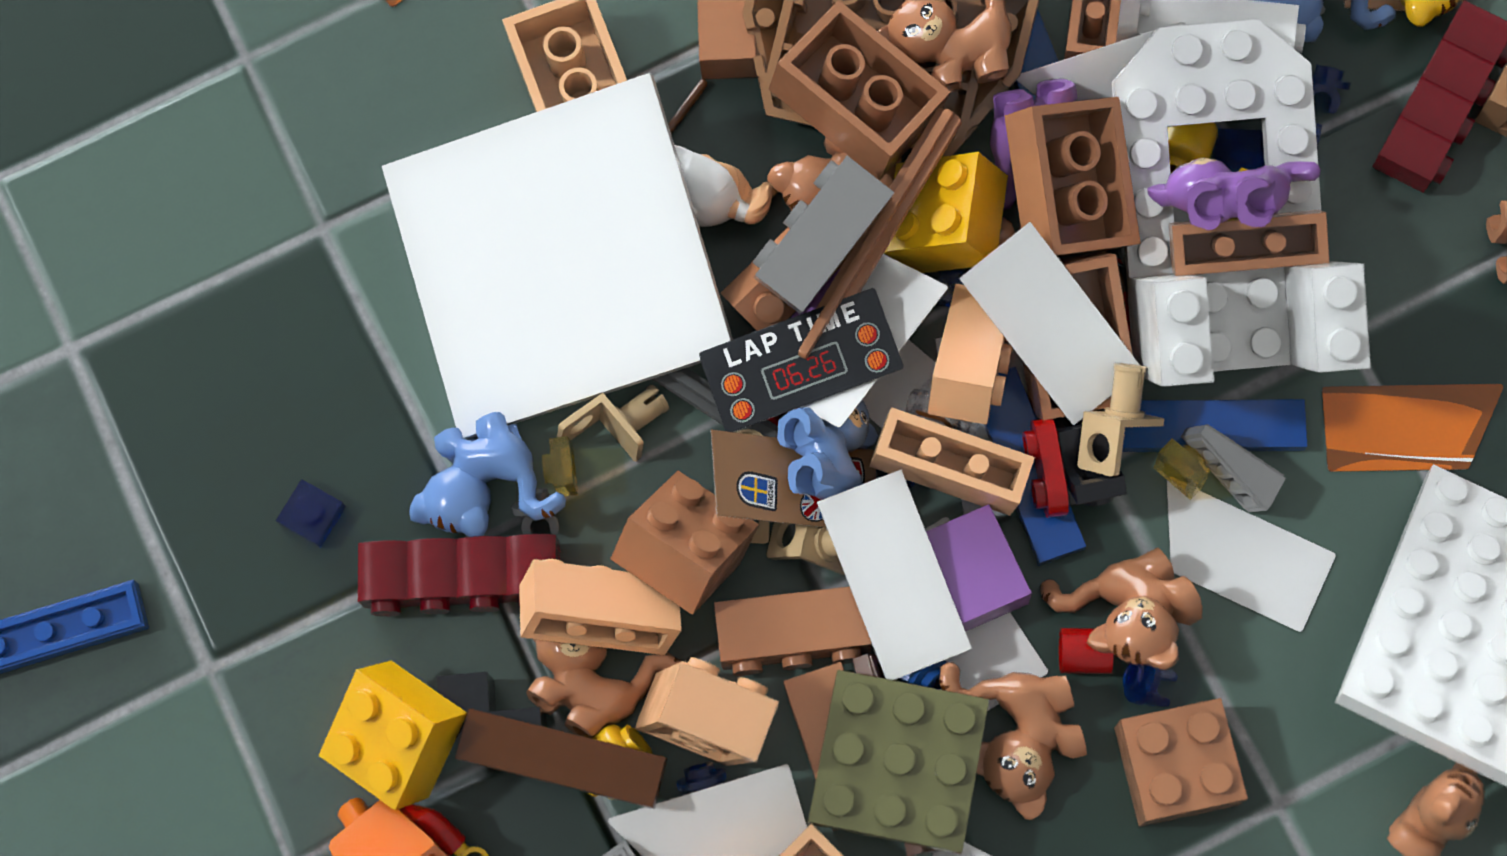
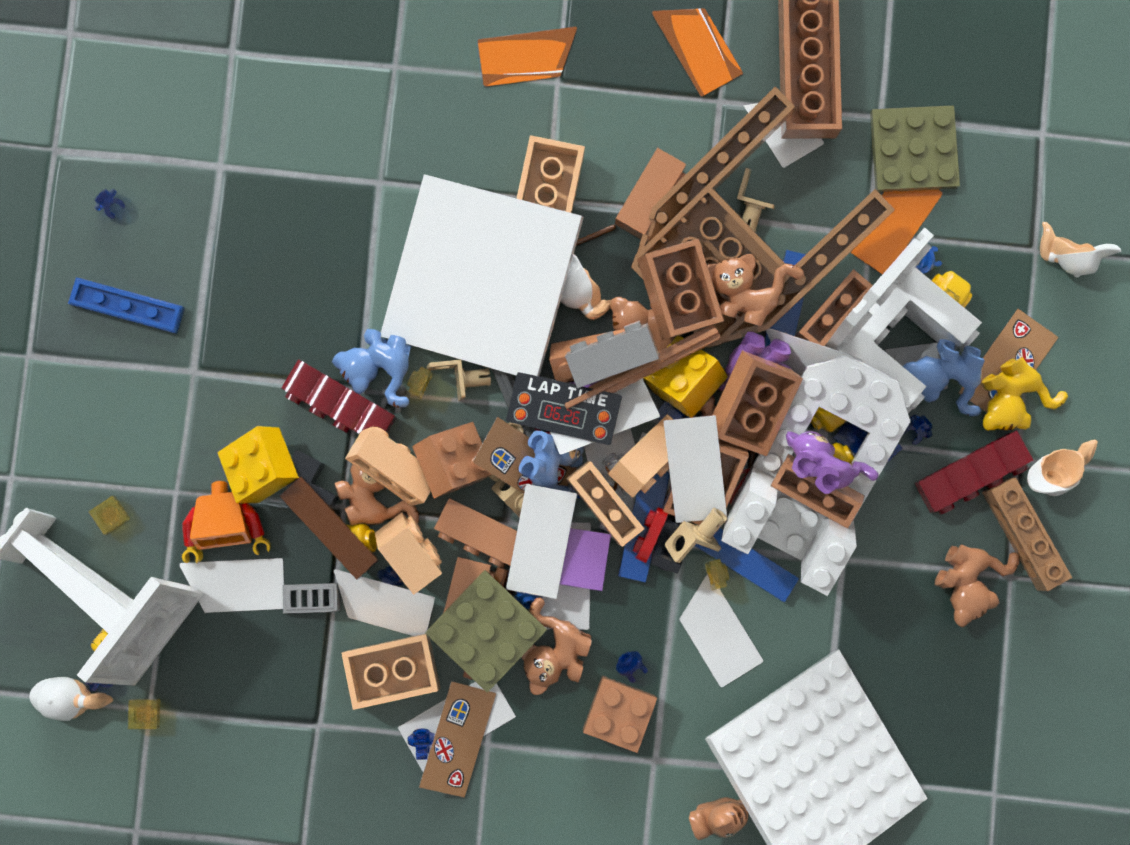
camera: 20 degrees right, 10 degrees up
clear blue plate [276,479,346,548] -> none
nougat animal [1040,547,1202,670] -> none
red beam [1059,628,1113,674] -> none
light grey slope [1181,424,1286,512] -> none
orange sticker [1322,384,1503,472] -> none

